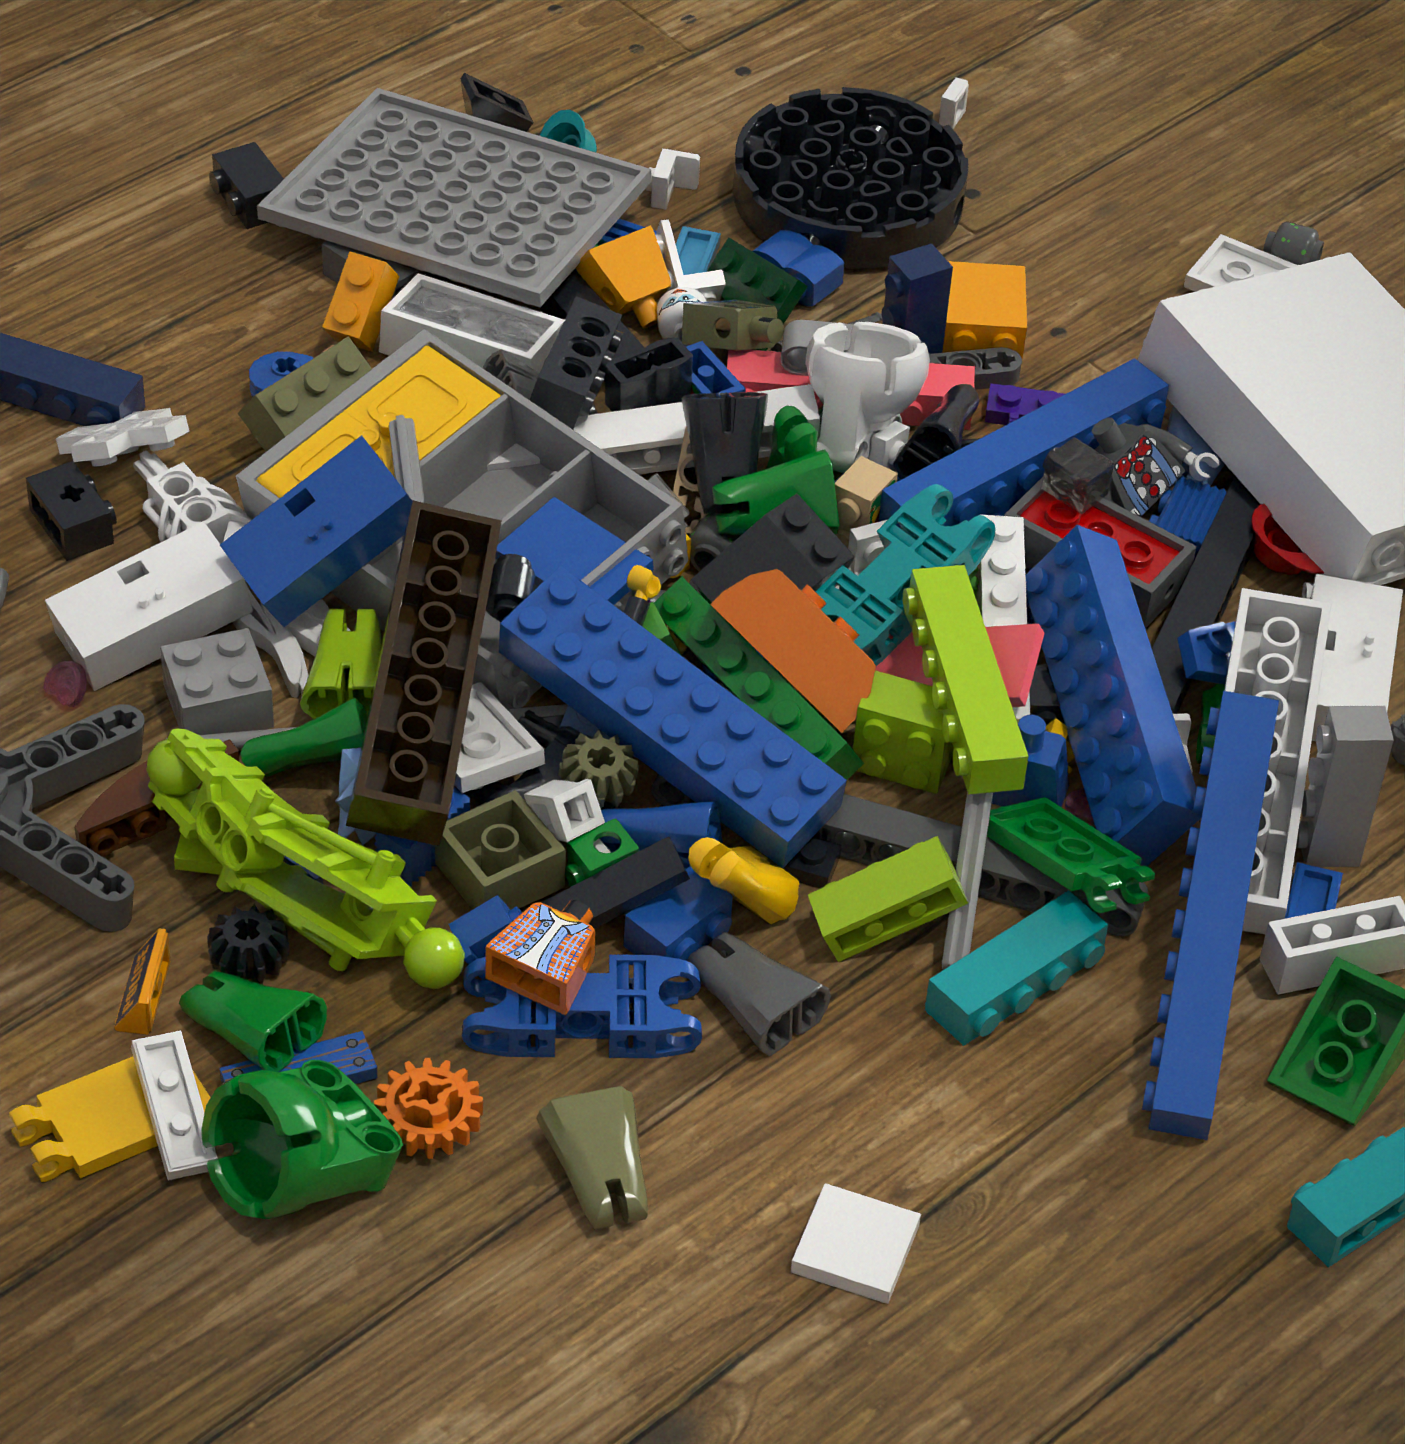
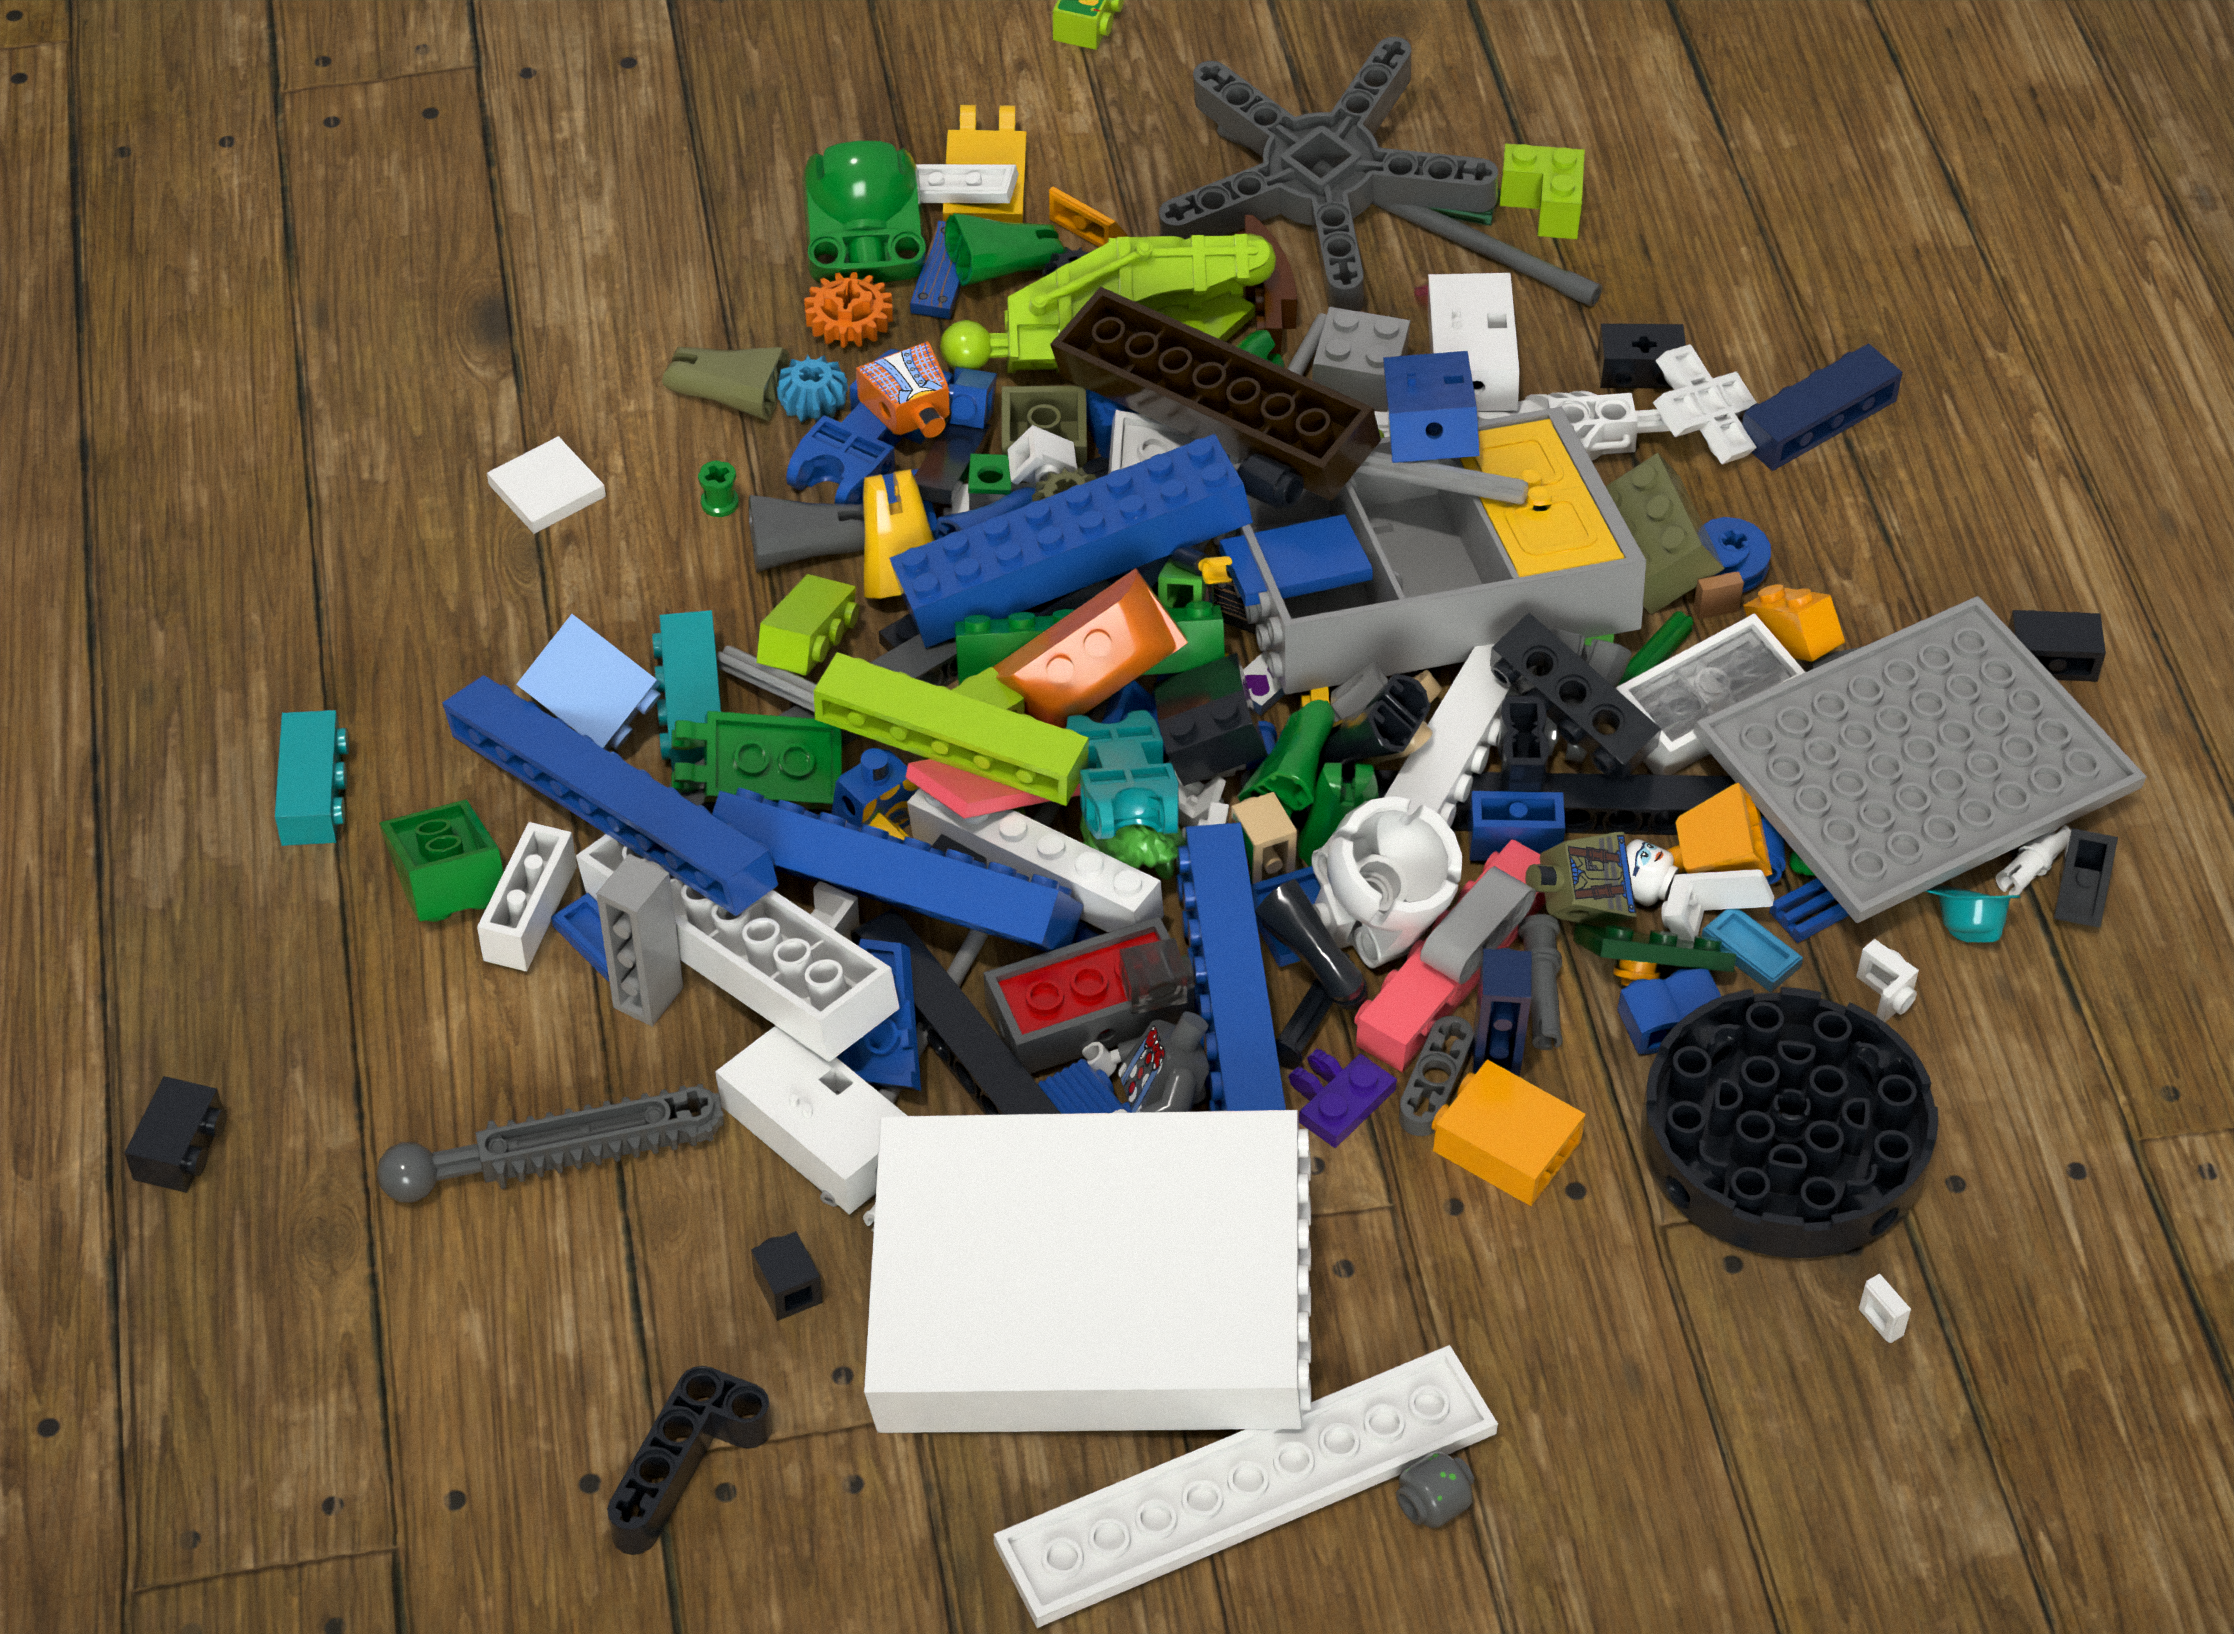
camera: 125 degrees right, 5 degrees up
none -> light blue slope [516,614,661,751]
none -> green bush [698,460,739,517]
none -> dark azure gear [777,354,848,423]

